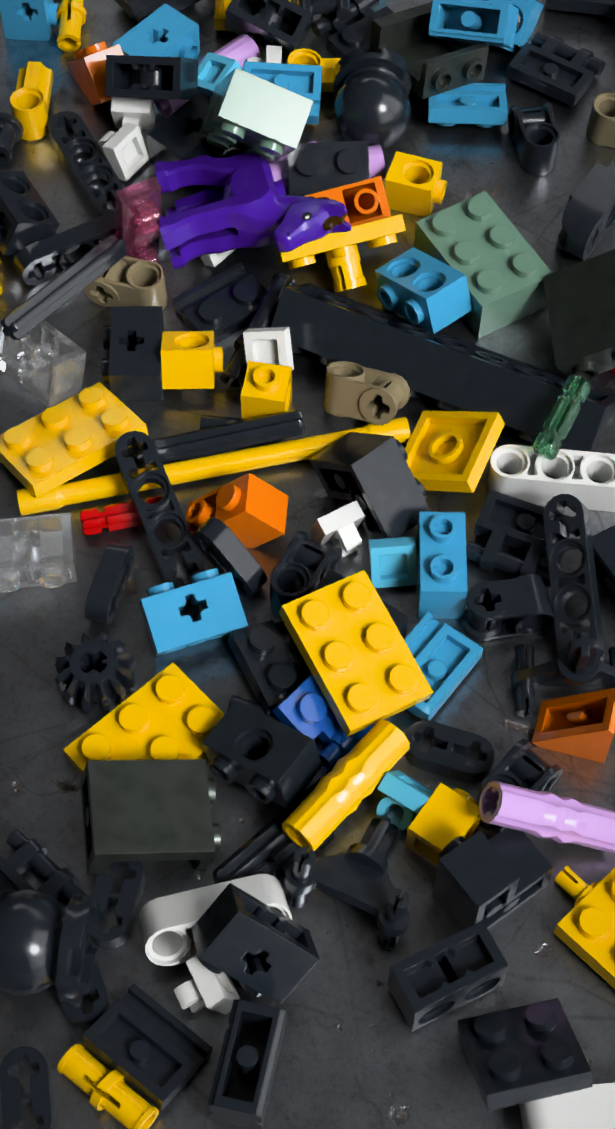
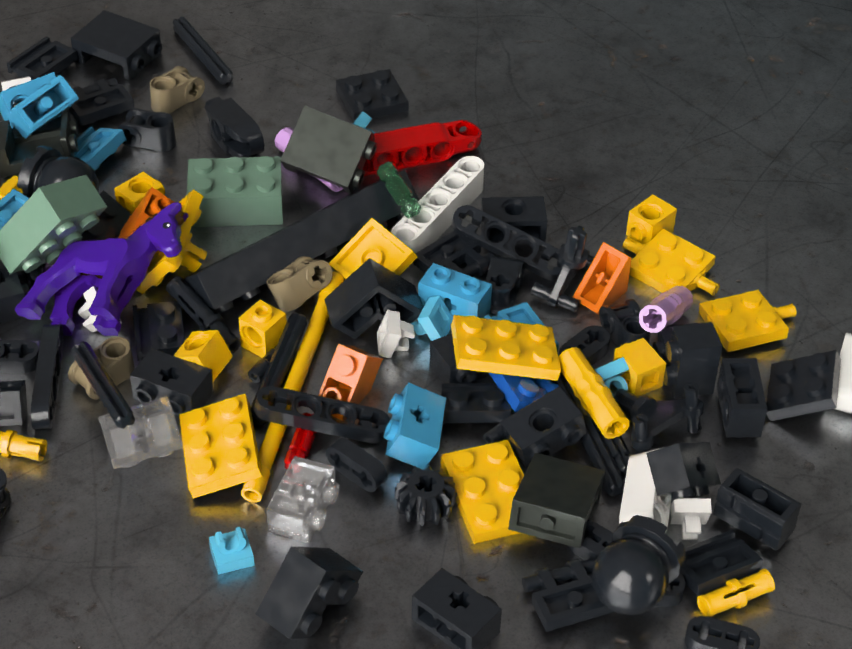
camera: 65 degrees left, 15 degrees down
clear pink plate [116,177,162,262] -> none
black beam [193,517,267,598] -> none
white tile [243,327,294,370] -> none
black piece [269,530,342,619] -> none
dark azure brick [375,247,473,334] -> none

